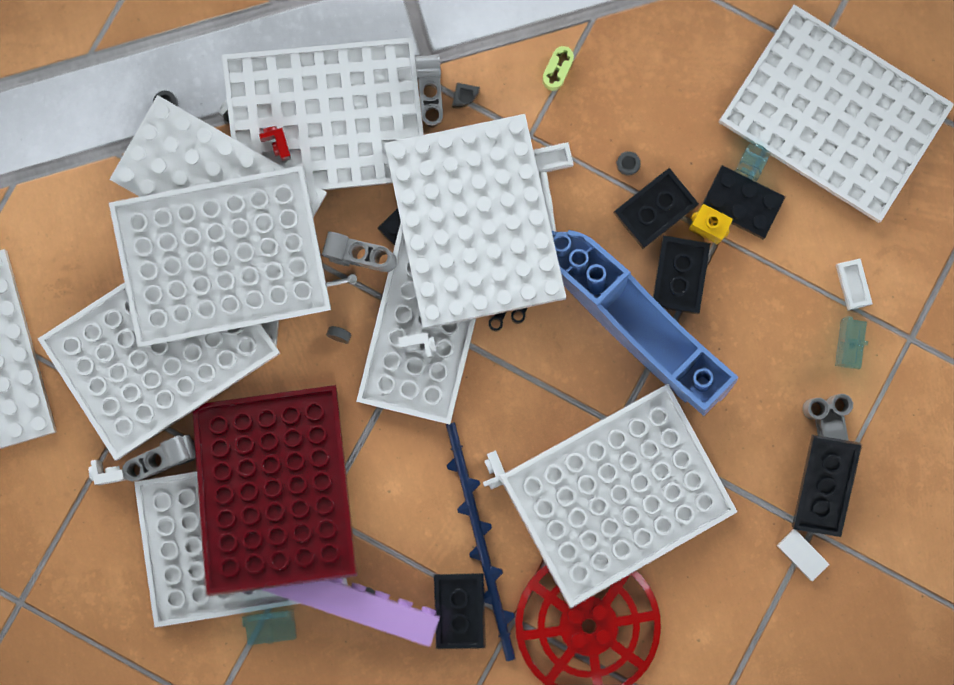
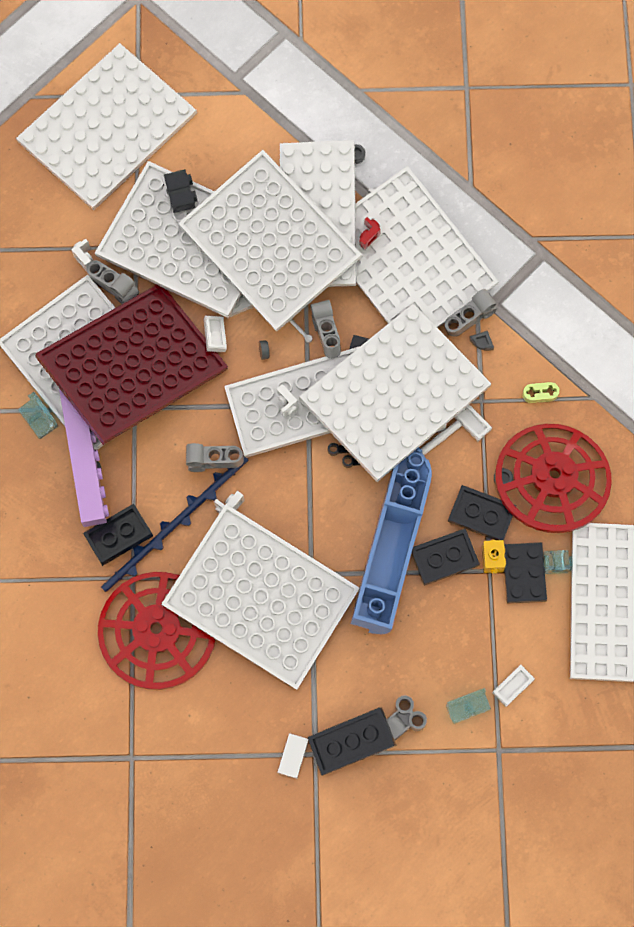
camera: 65 degrees right, 10 degrees down
none -> black brick [164,169,198,213]
none -> light grey piece [186,443,244,472]
none -> white tile [204,316,227,352]
none -> red dish [495,424,612,533]

